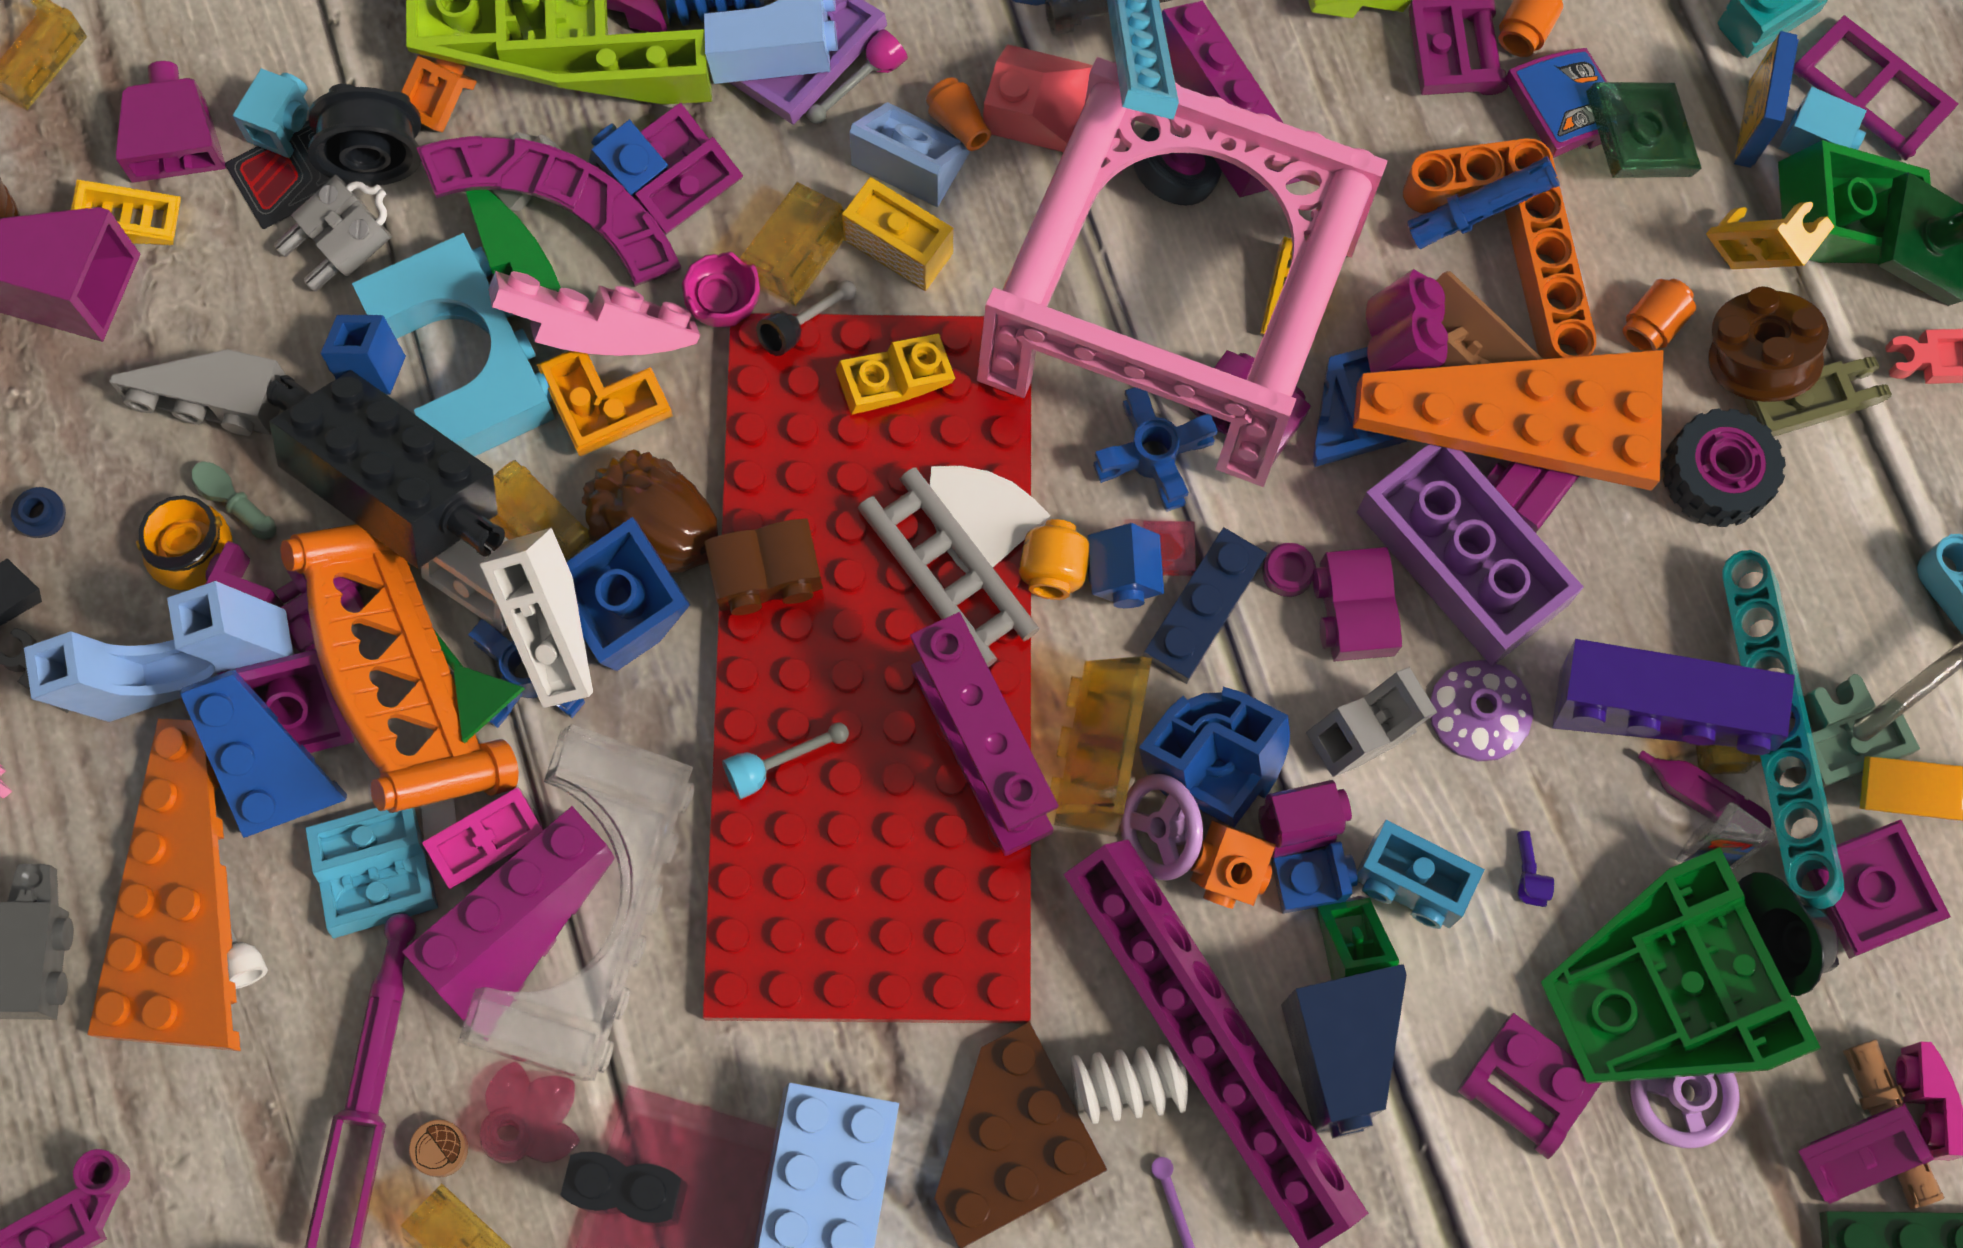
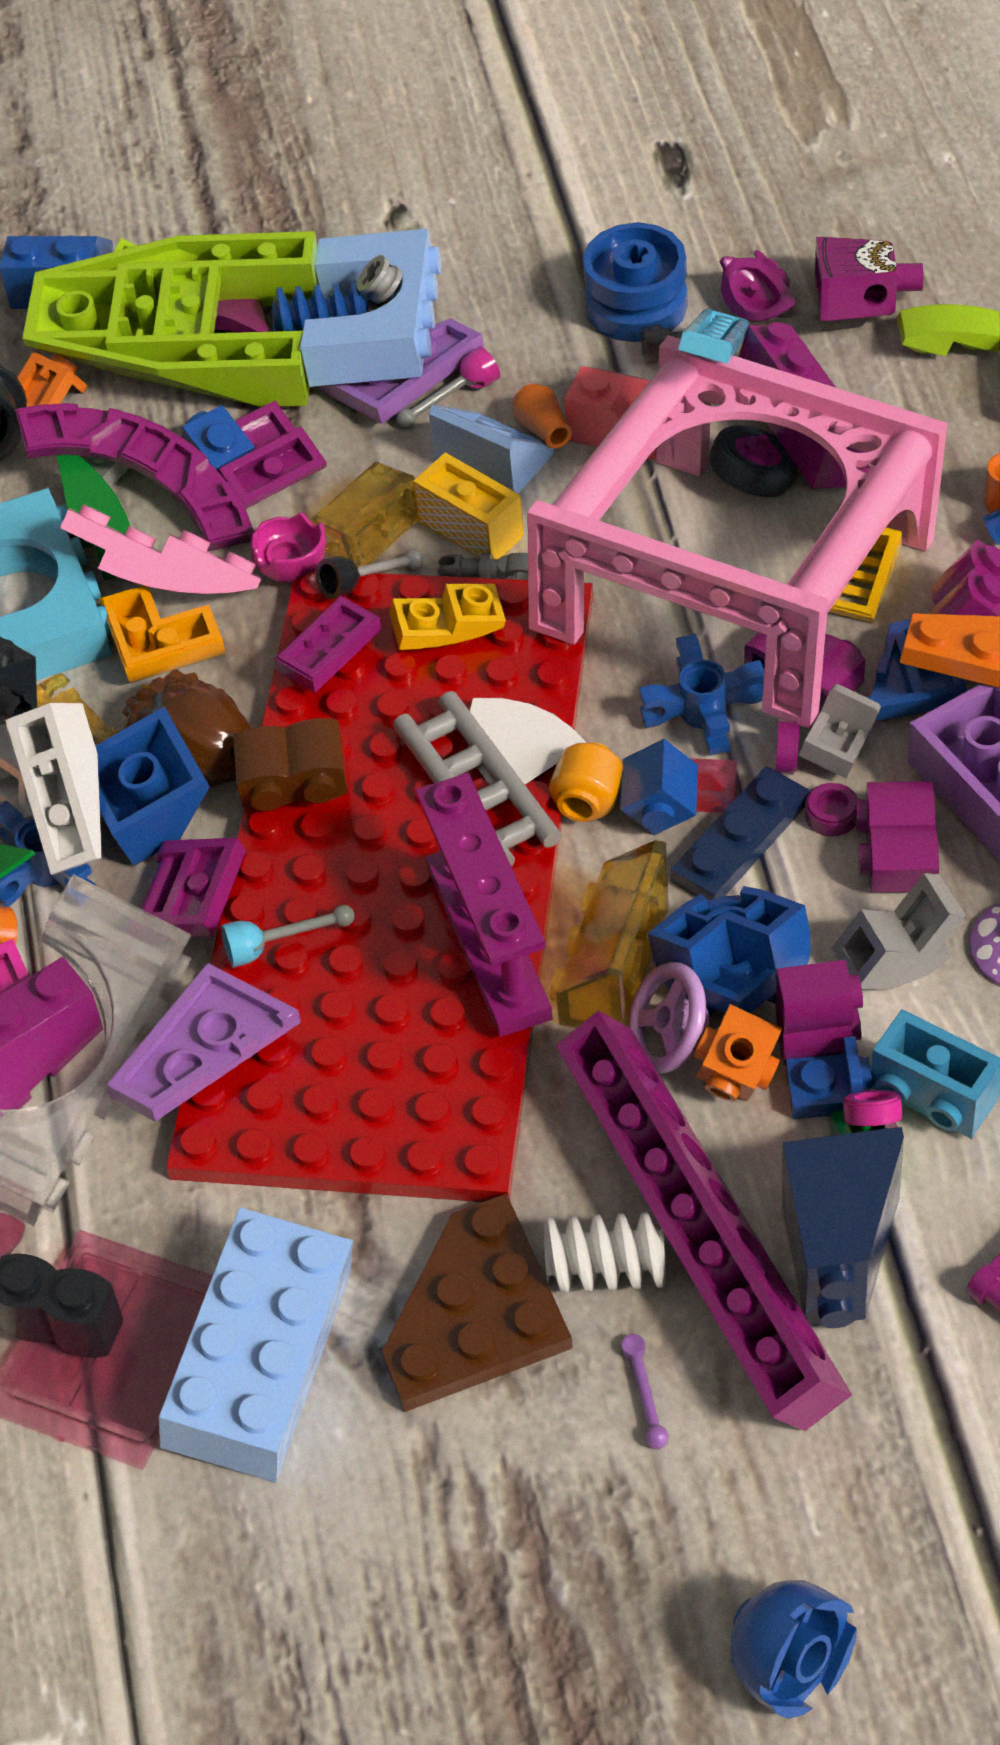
camera: 15 degrees right, 20 degrees down
none -> medium lavender wing [106,963,301,1122]
none -> magenta plate [126,838,246,945]
none -> magenta plate [274,595,381,693]
none -> dark grey piece [437,552,528,580]
none -> magenta tile [775,721,800,775]
none -> light grey bracket [798,684,881,778]
none -> dark pink tile [843,1090,903,1126]

